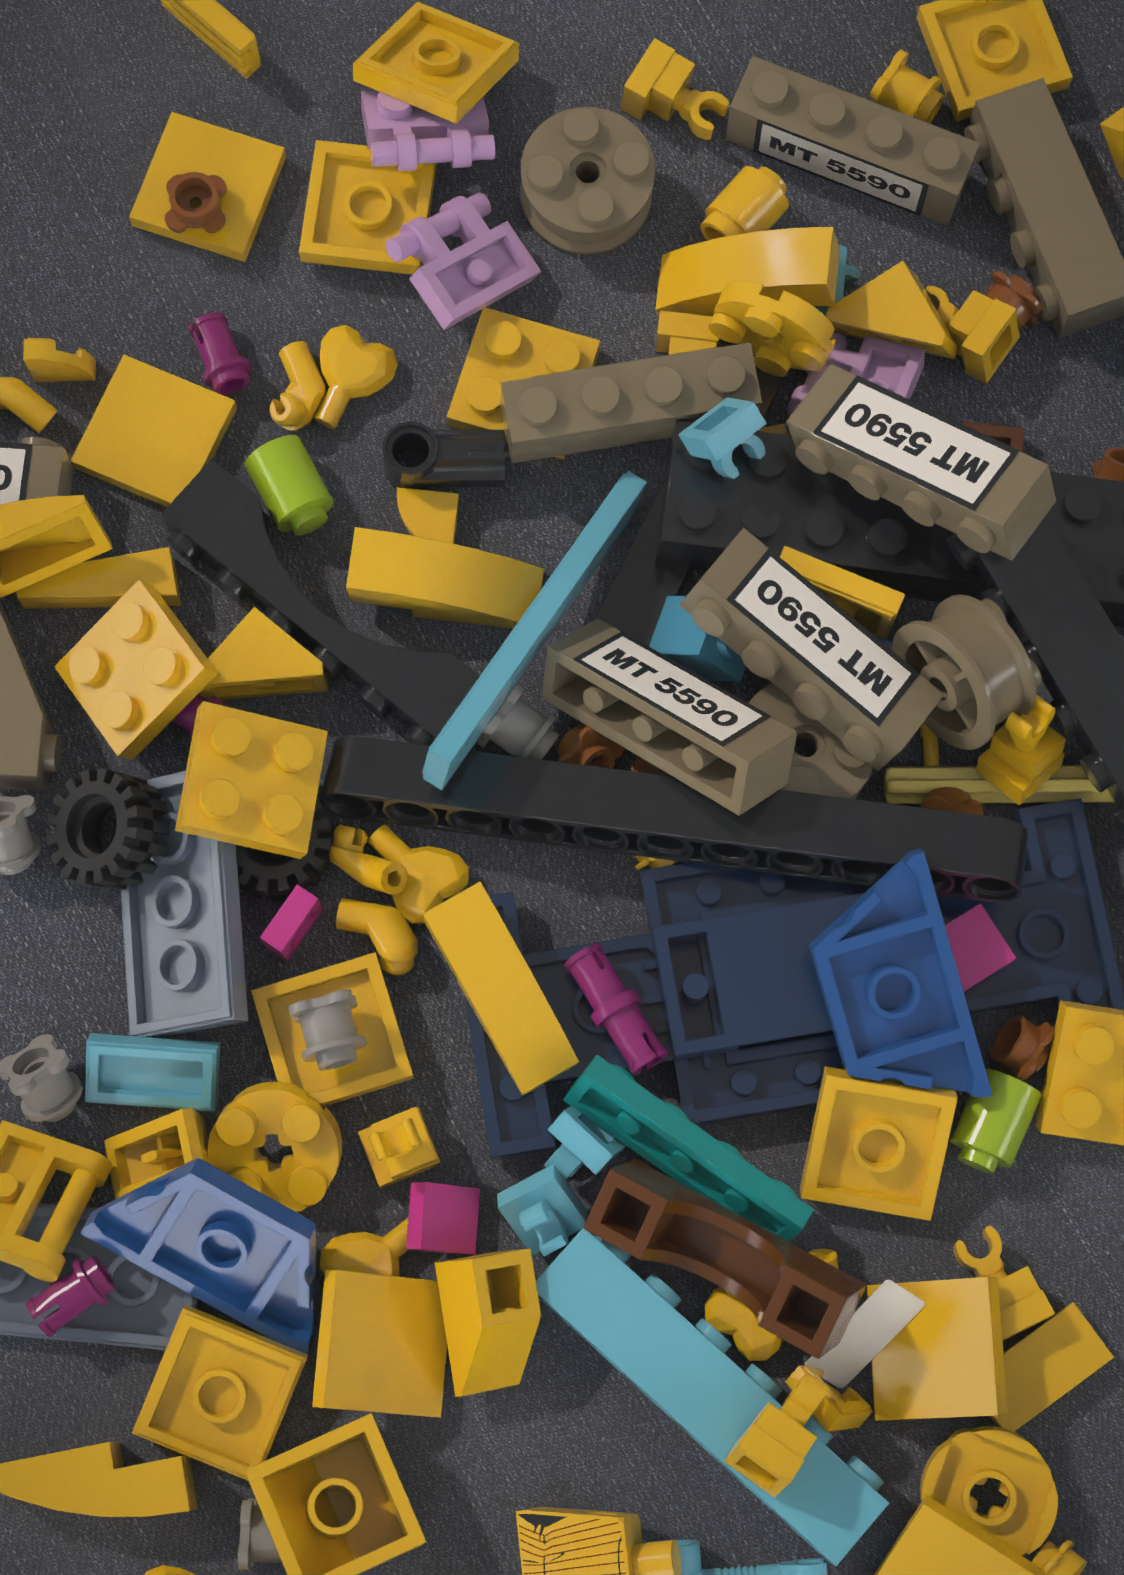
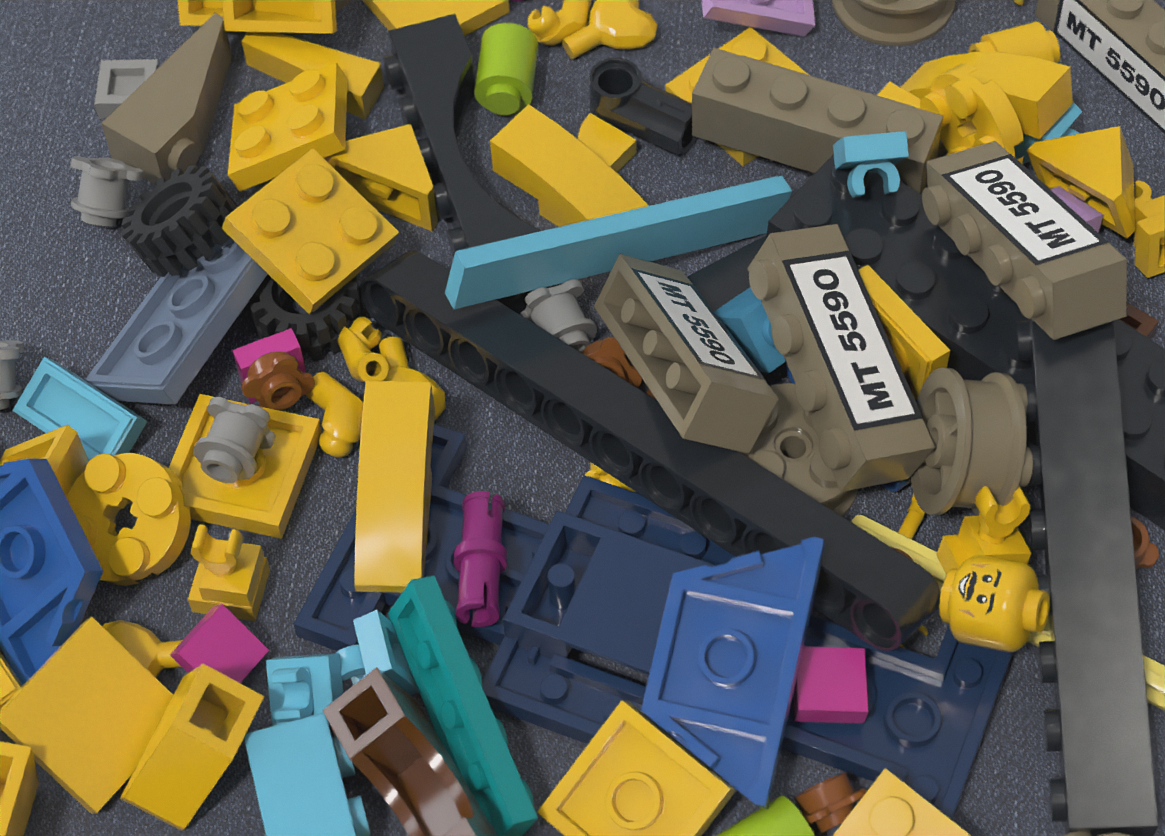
camera: 35 degrees right, 20 degrees down
none -> dark orange plate [241,351,315,411]
none -> yellow head [939,555,1050,652]

